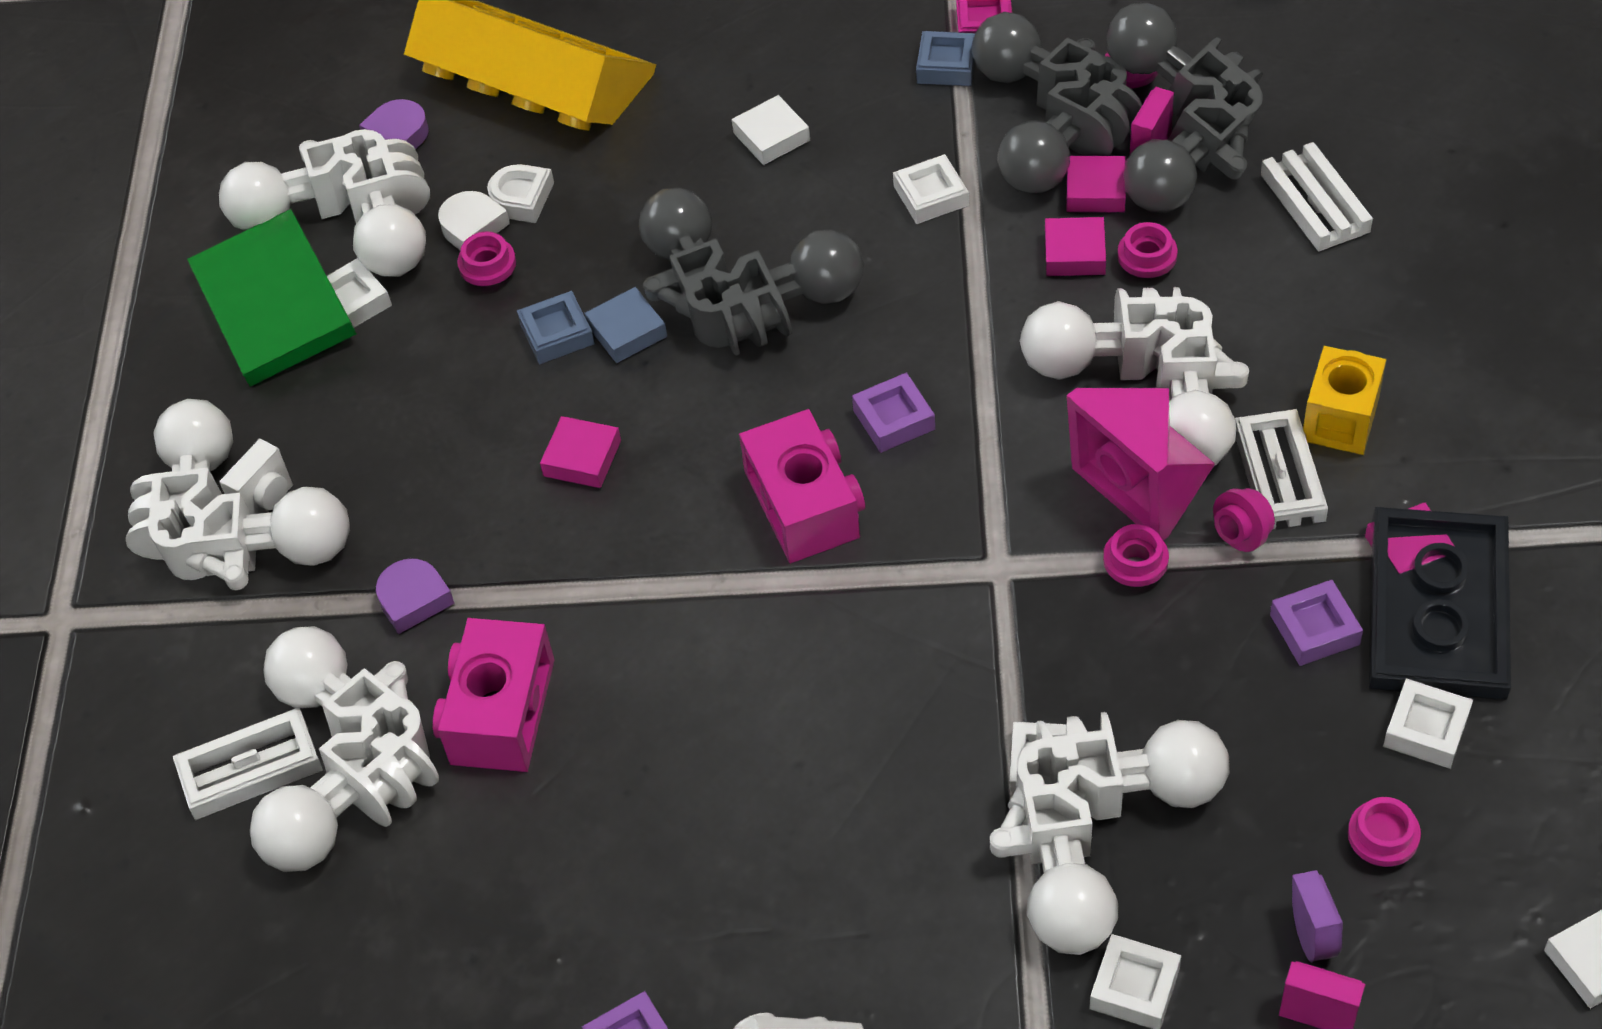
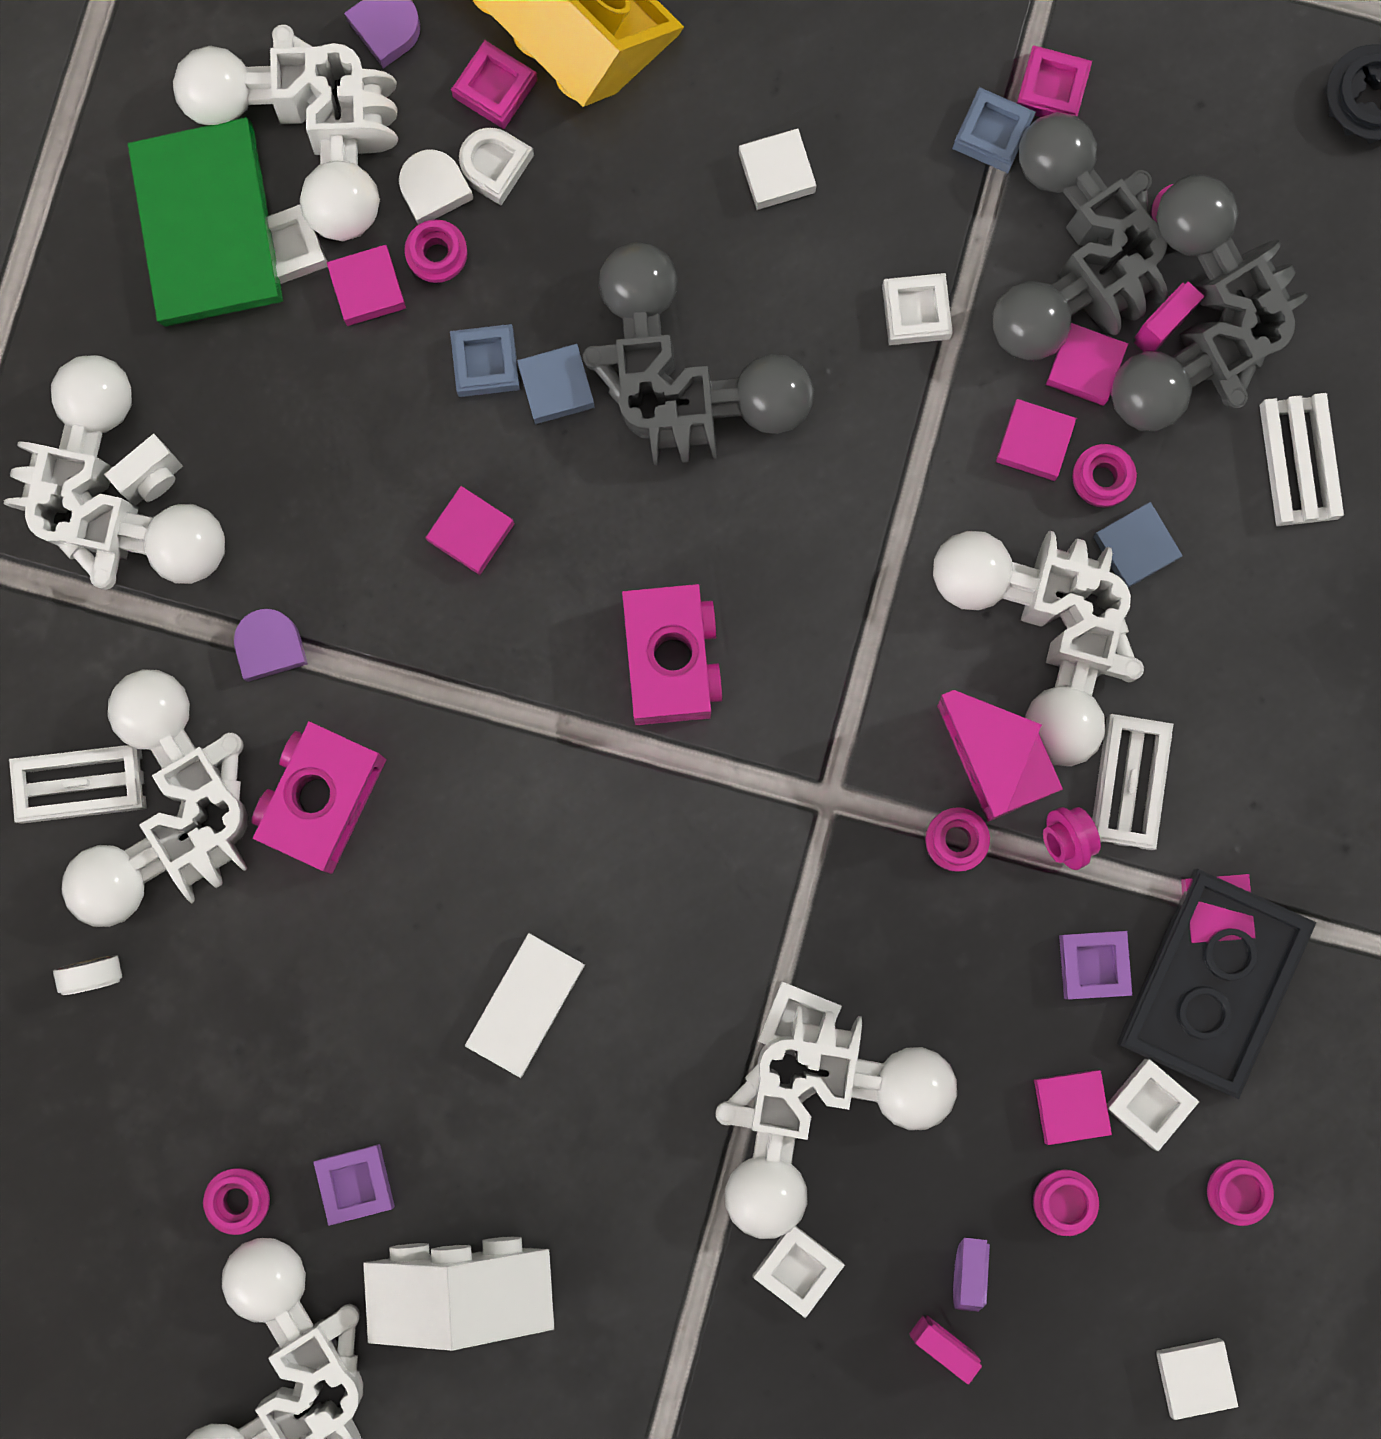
camera: 10 degrees right, 30 degrees up
medium lavender tile [852,372,935,453] -> none
yellow brick [1303,346,1386,455] -> none
none -> white tile [53,955,122,995]
none -> dark pink tile [327,245,406,326]
none -> dark pink tile [451,40,538,129]
none -> white tile [465,933,585,1078]
none -> dark pink tile [1034,1070,1112,1145]
none -> sand blue tile [1093,502,1183,588]
none -> dark pink plate [1207,1159,1274,1226]

